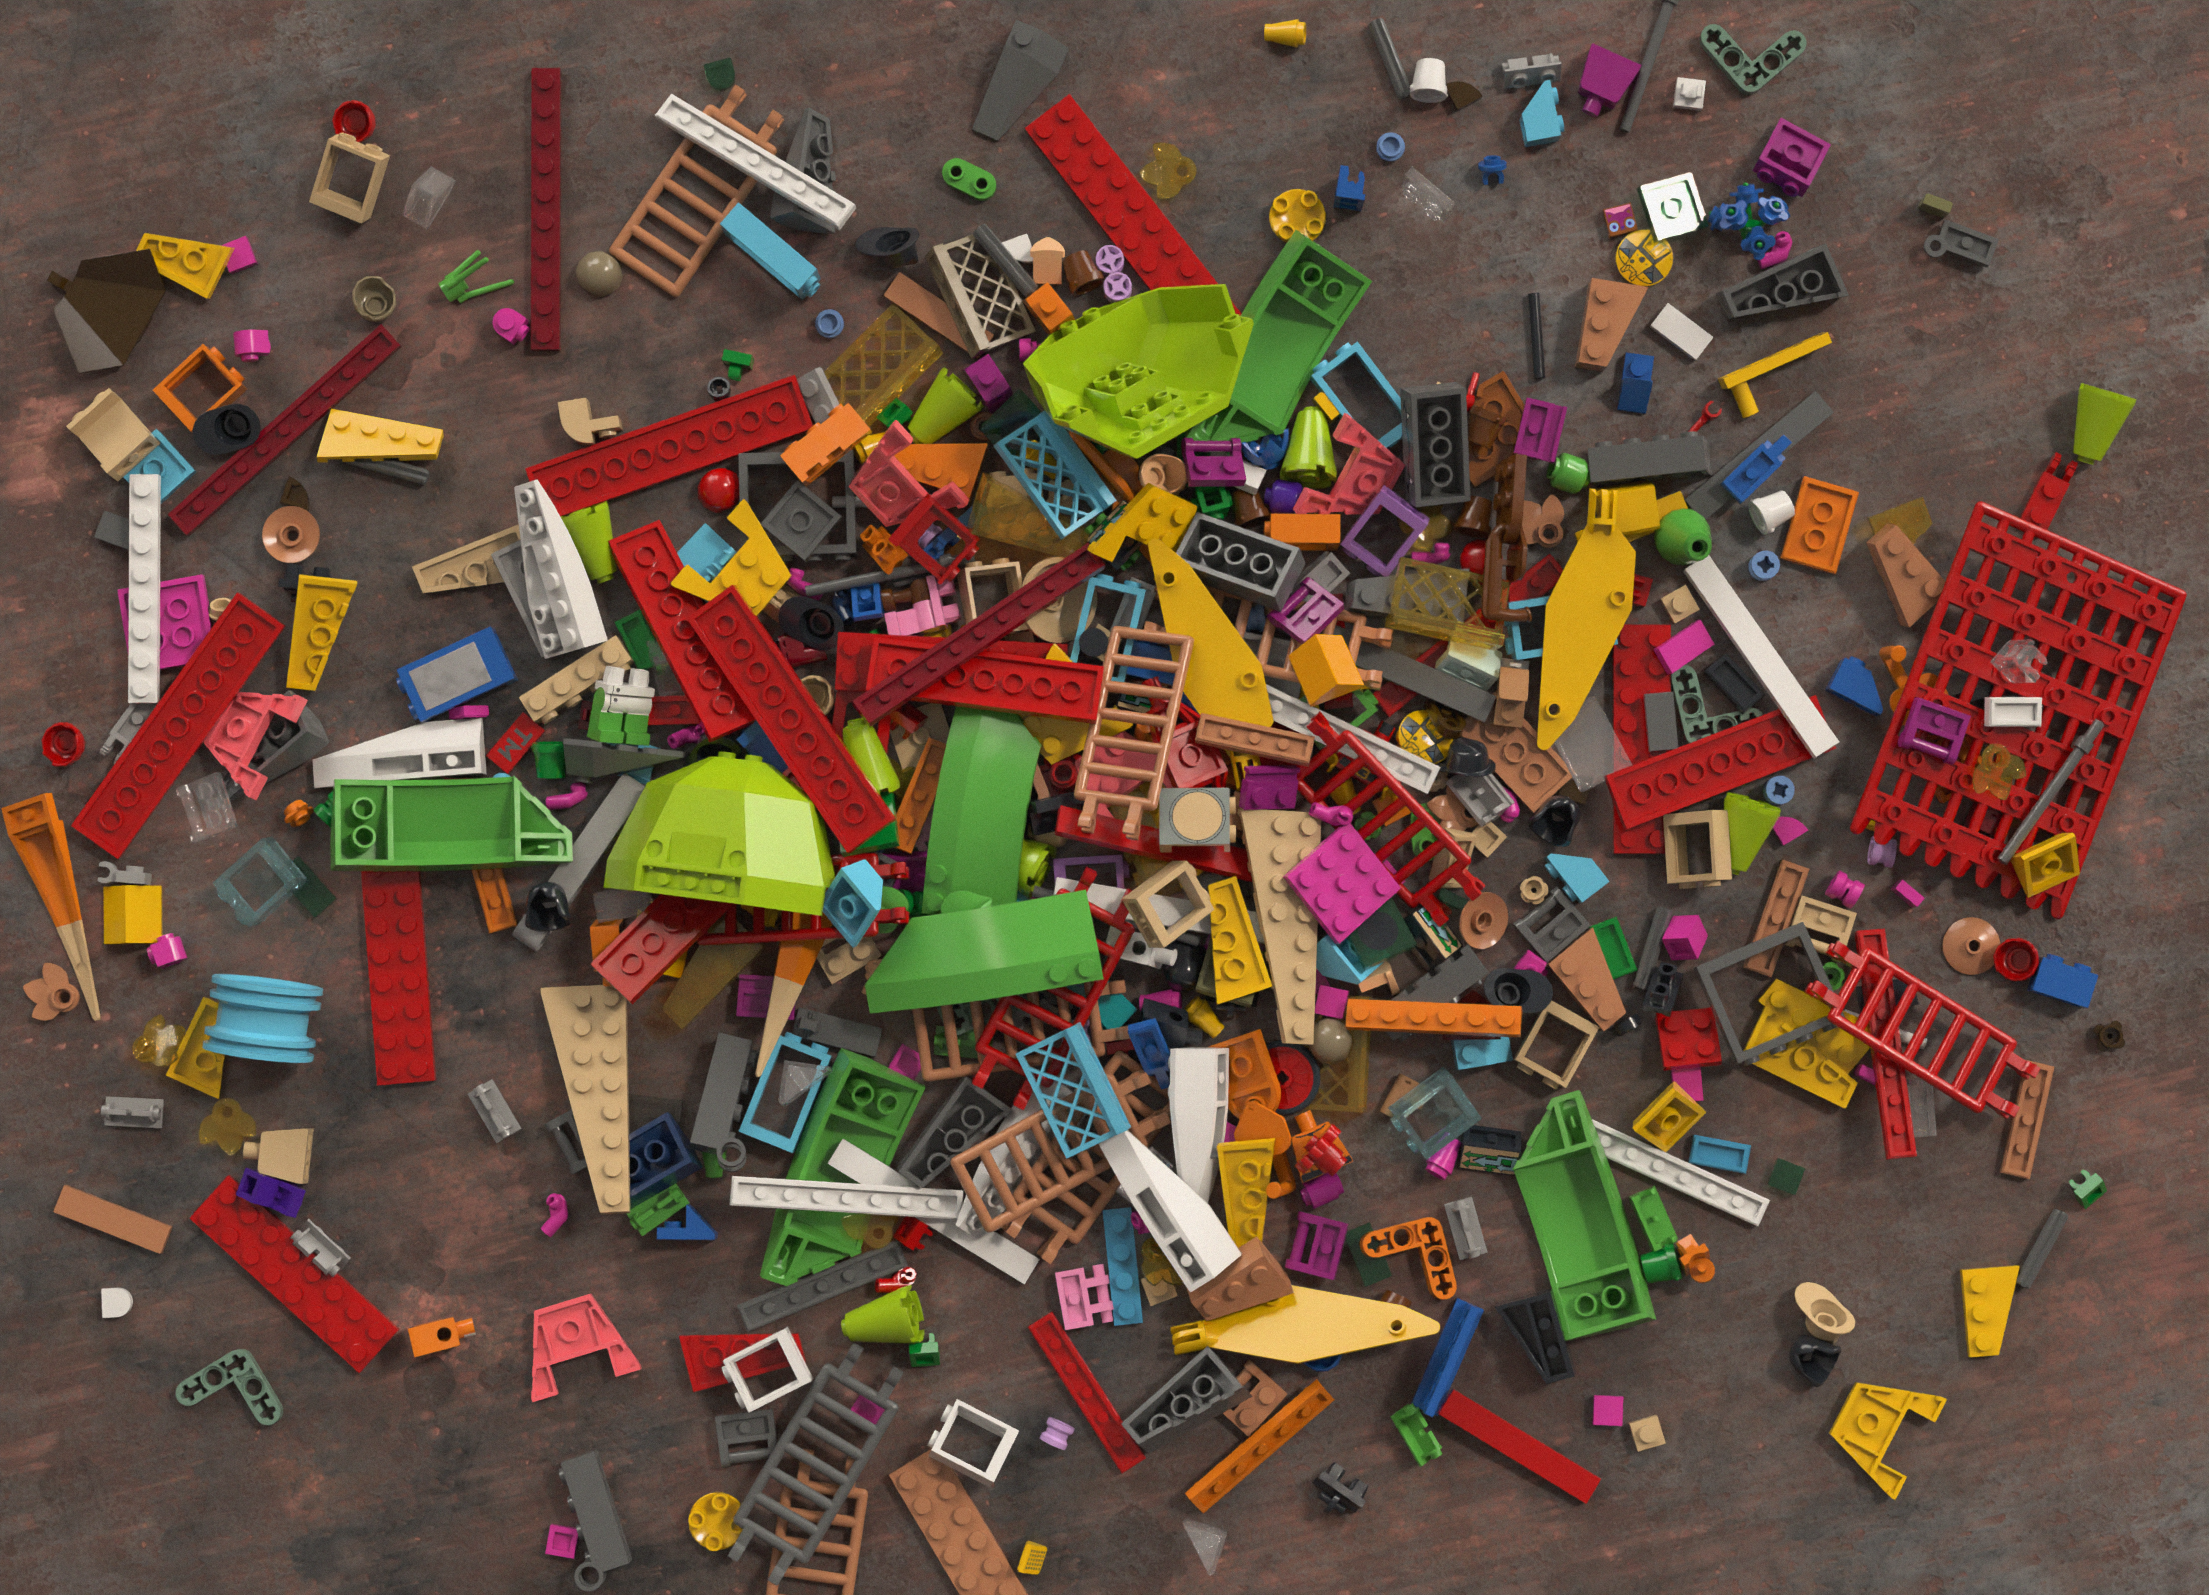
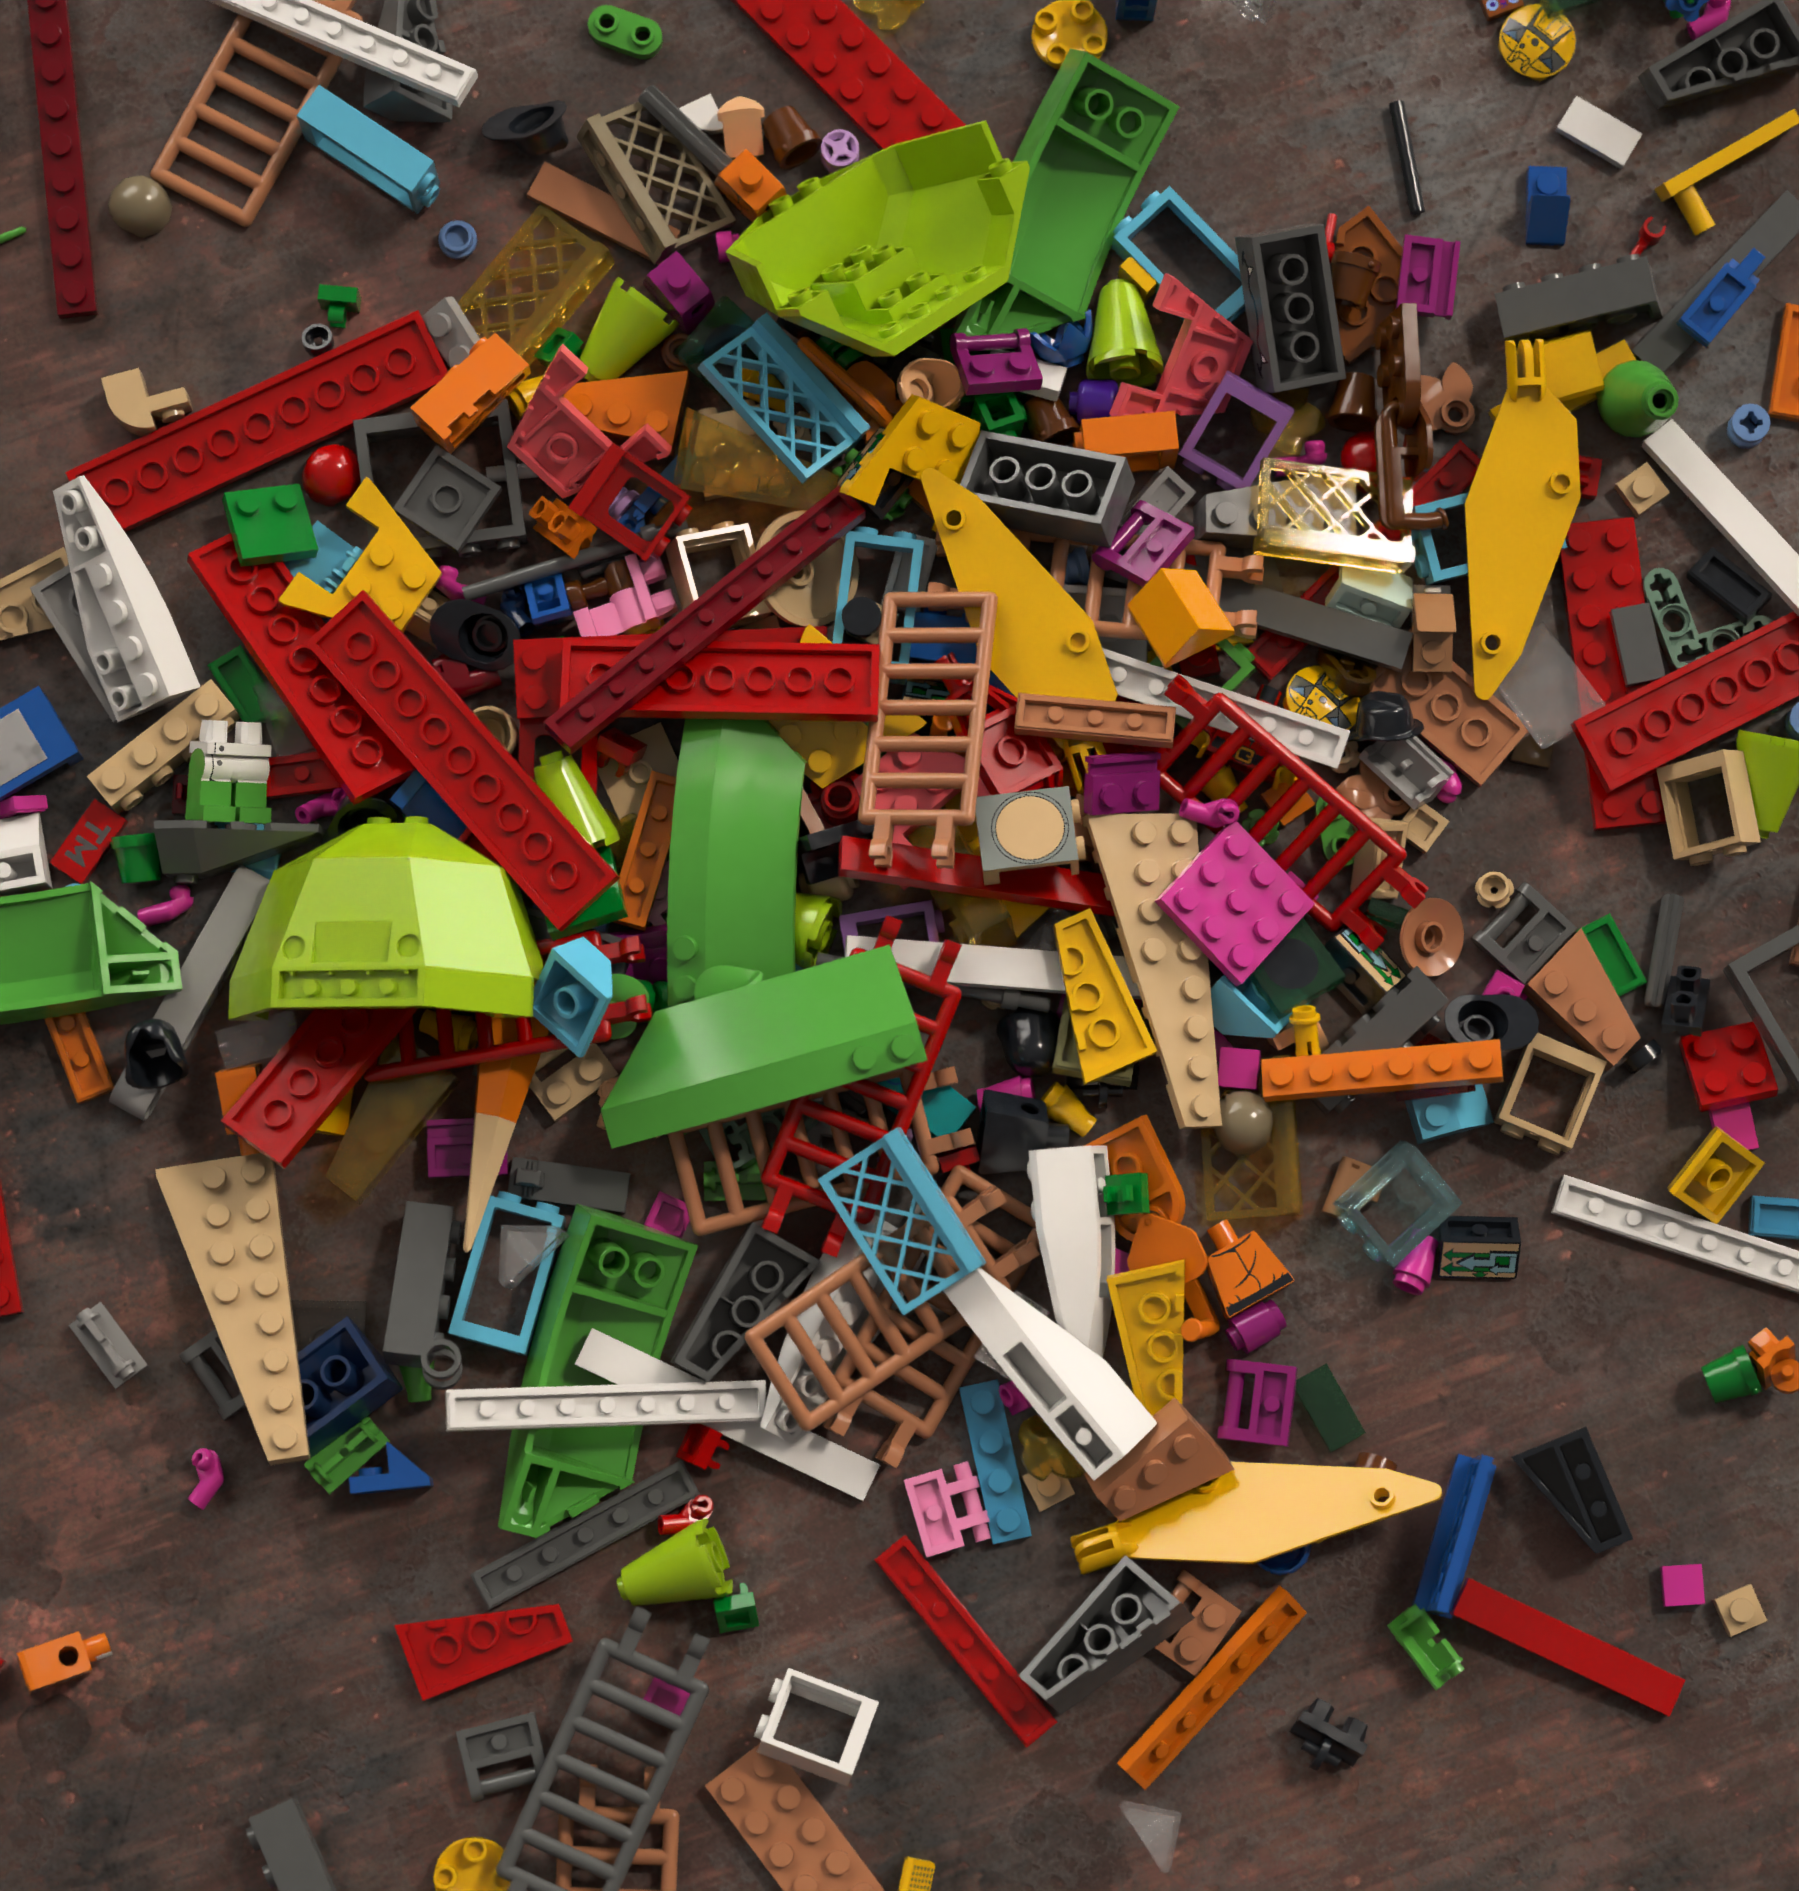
camera: 15 degrees left, 5 degrees down
dark pink plate [493,308,530,345] -> none
coral wing [531,1293,642,1402] -> none
lime cone [561,501,617,584] -> none
white window [721,1327,813,1412] -> none
clear yellow plate [841,1213,899,1249] -> none
lavender wheel [1039,1417,1075,1450] -> none
lavender wheel [1096,245,1124,277] -> none
white torso [1106,926,1177,969] -> none
tan window [1122,861,1214,948] -> none
blue hinge [1128,1018,1170,1090] -> none
red wheel [1254,1040,1320,1115] -> none
red plant [1294,1124,1347,1177] -> none
orange beam [1360,1217,1457,1299] -> none
light grey hinge [1444,1197,1488,1260] -> none
bright green slope [1512,1090,1656,1341] -> none
black hair [1528,795,1581,847] -> none
medium azure slope [1544,853,1609,903] -> none
bright green head [1546,453,1591,494] -> none
nougat wedge [1575,278,1648,372] -> none
bright green hinge [1628,1186,1678,1251] -> none
dark pink tile [1654,620,1714,674] -> none
dark pink panel [1662,915,1708,960] -> none
white piece [1748,491,1795,535] -> none
none -> green plate [222,483,319,567]
none -> green tile [1103,1173,1150,1216]
none -> yellow pin [1289,1005,1321,1056]

